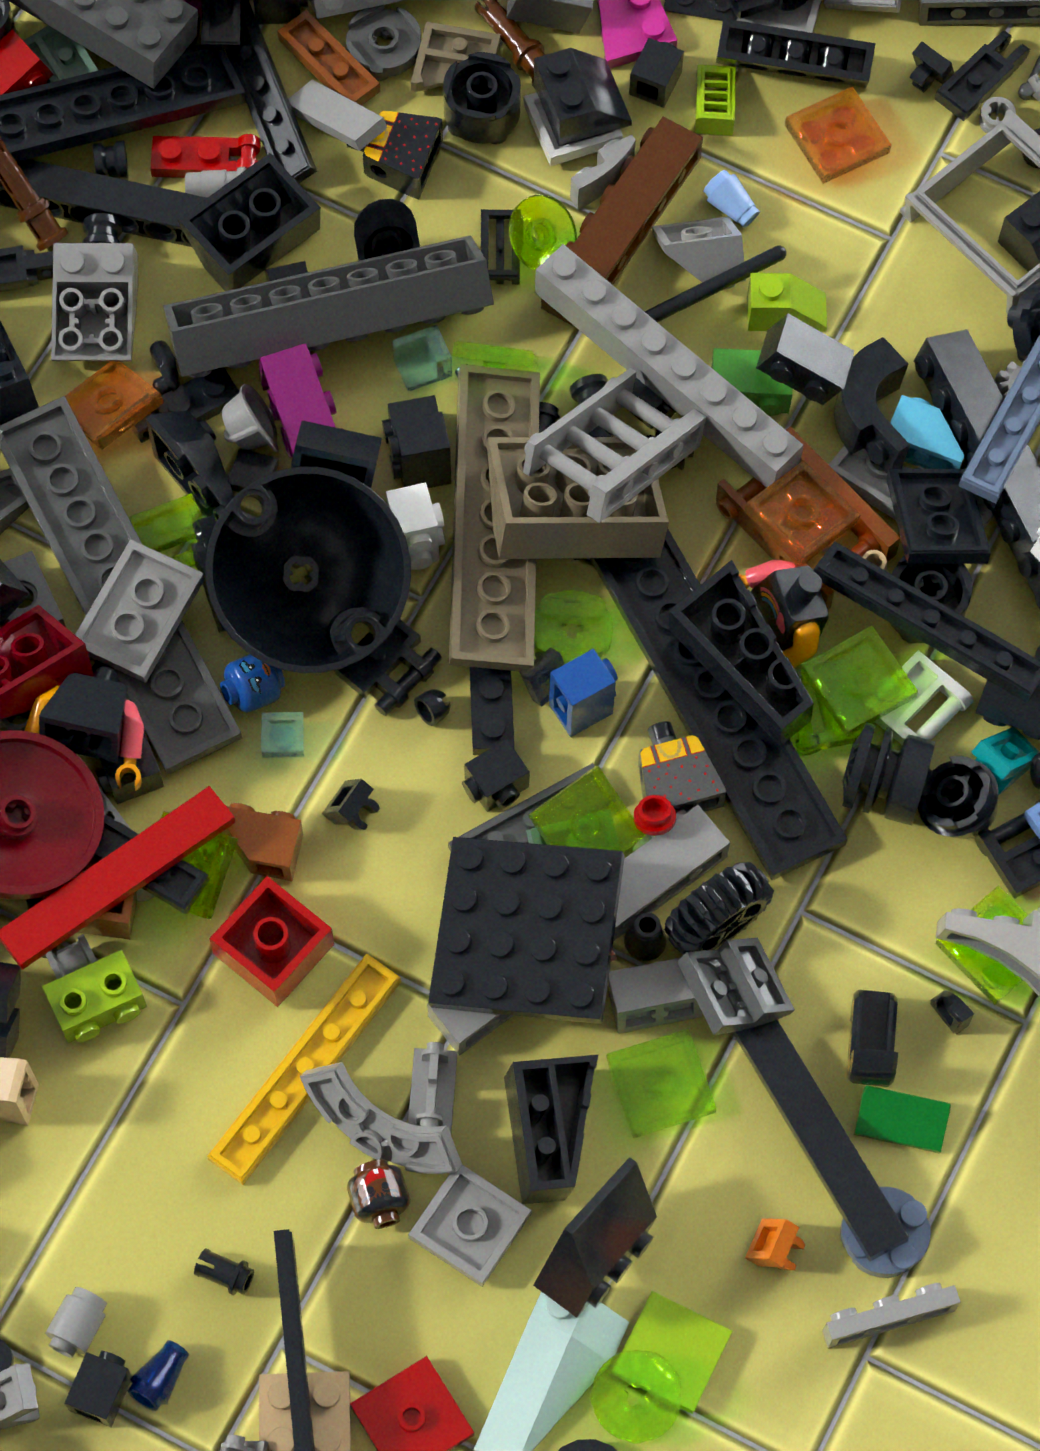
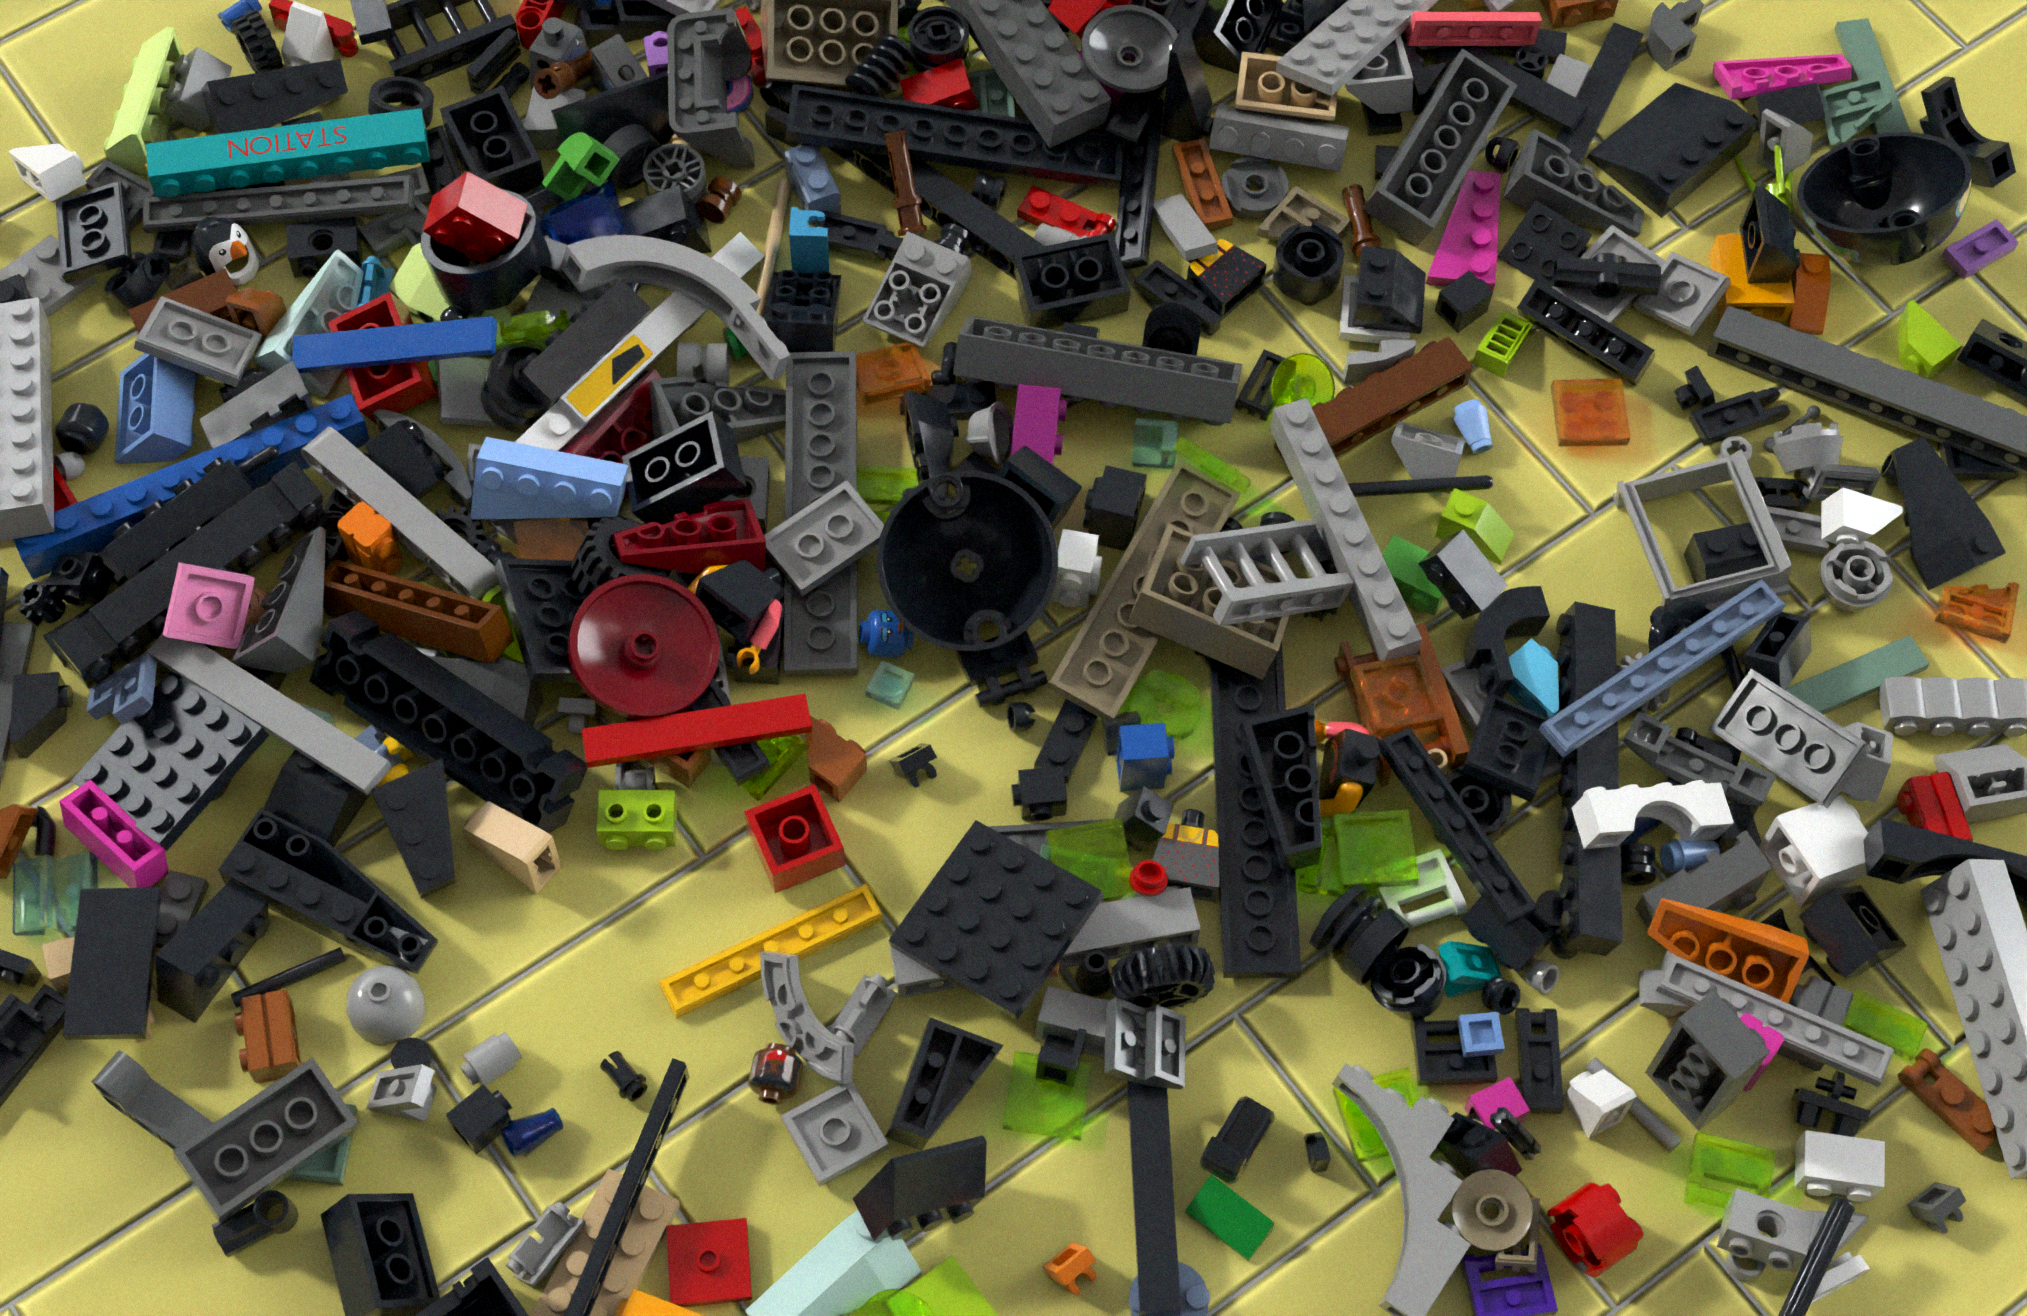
camera: 25 degrees right, 5 degrees down
none -> black panel [1036,1028,1087,1087]
none -> black brick [1109,786,1174,852]
none -> black hinge [1134,260,1221,336]

